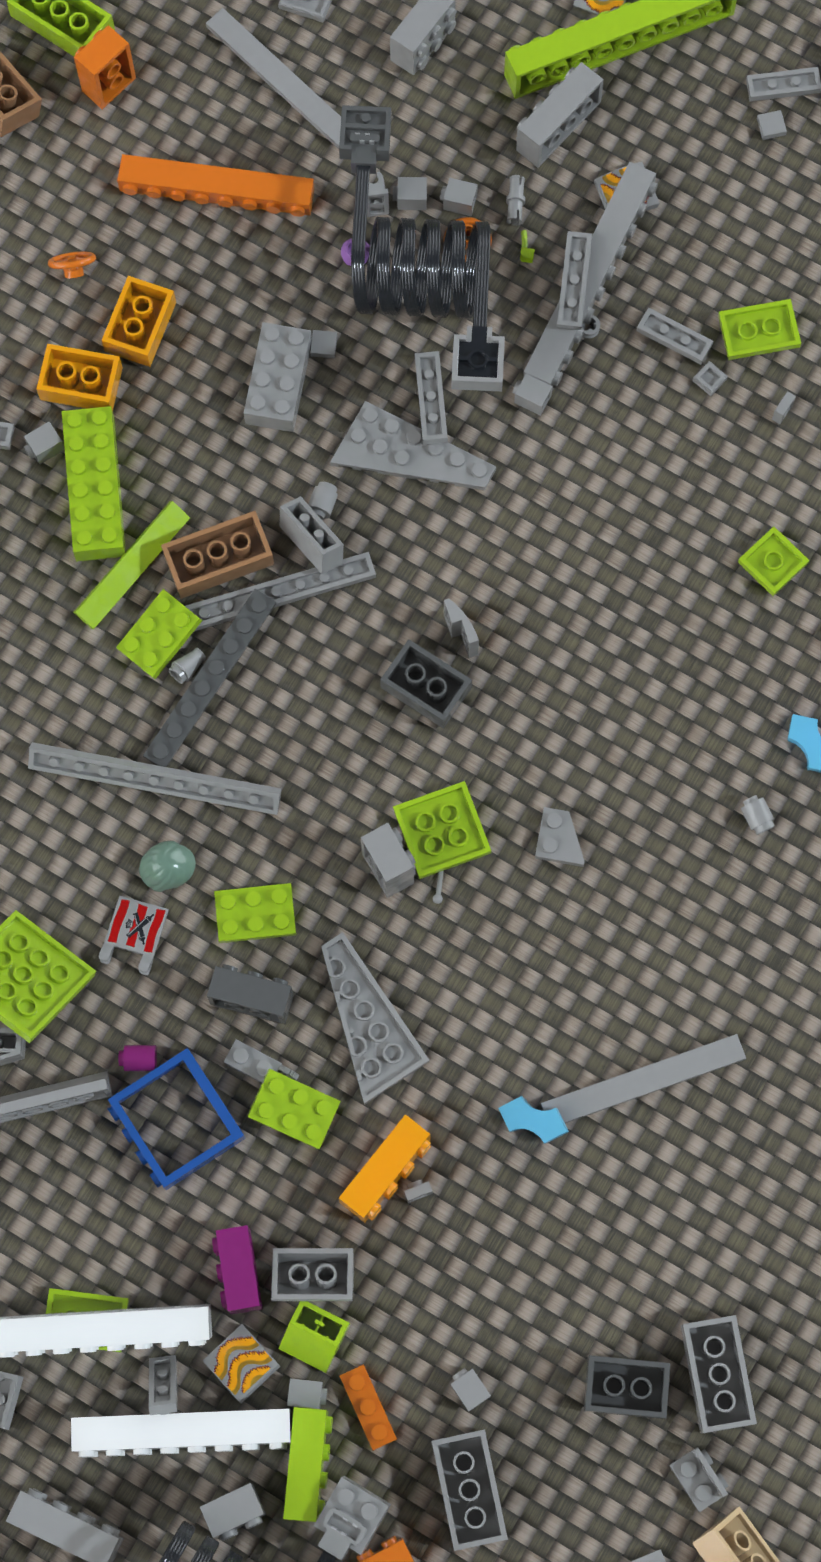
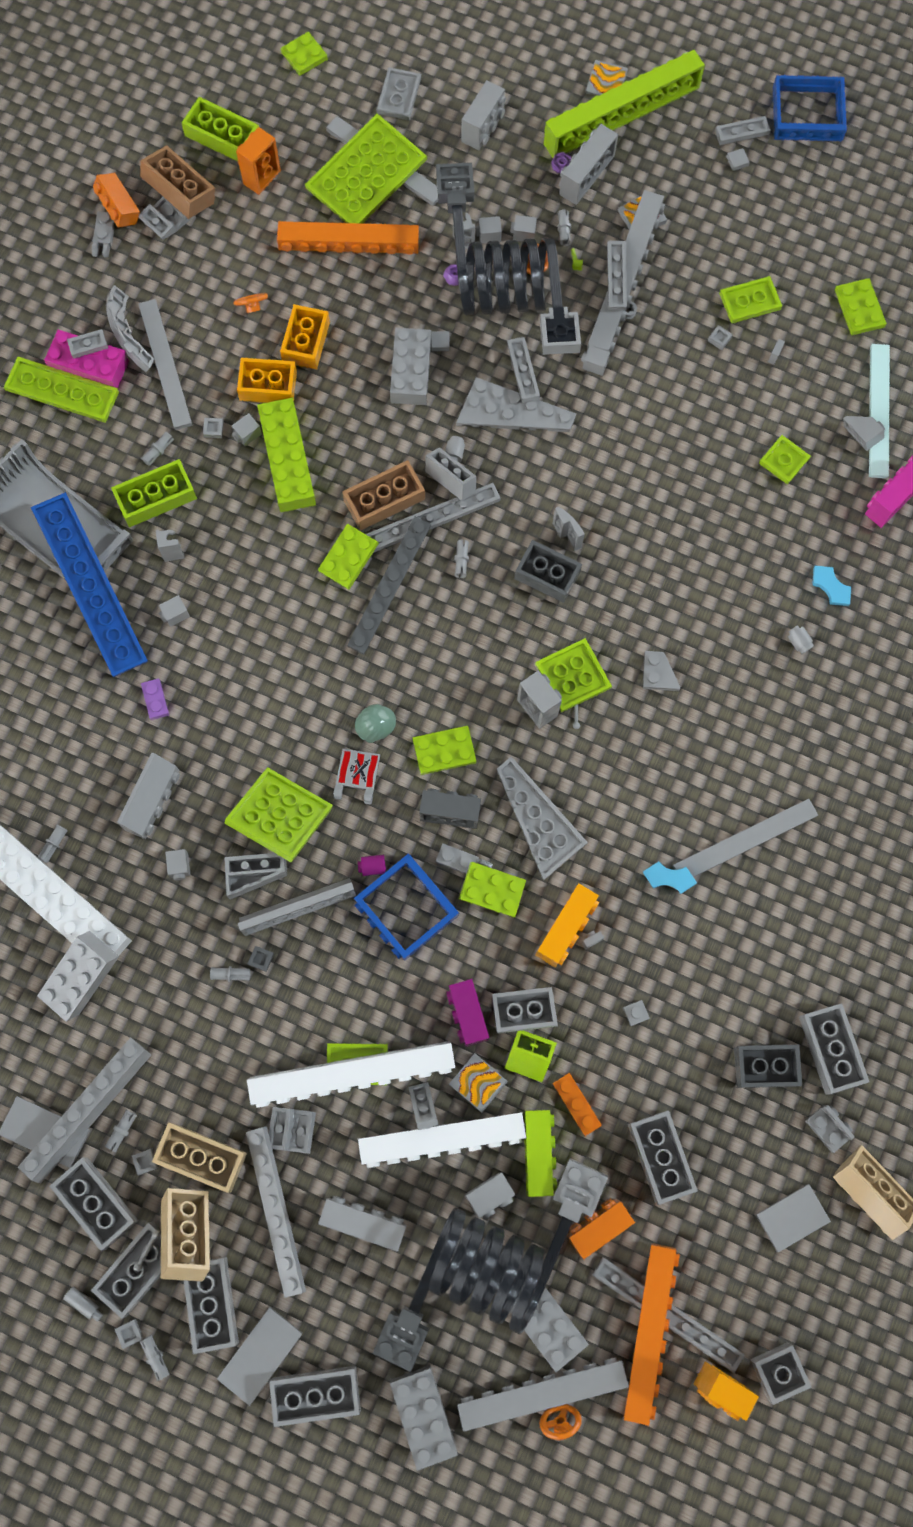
camera: 10 degrees left, 0 degrees up
light grey plate [28,742,281,815] -> none
lime tile [73,501,190,629] -> none
light grey cone [169,648,206,684] -> none
light grey brick [287,1378,327,1409] -> none
light grey brick [450,1368,491,1412] -> none
light grey plate [636,307,713,365] -> none
none -> lime plate [305,114,427,224]
none -> light grey pin [454,539,469,578]
none -> medium lavender plate [551,152,571,174]
none -> light grey plate [623,1000,650,1026]

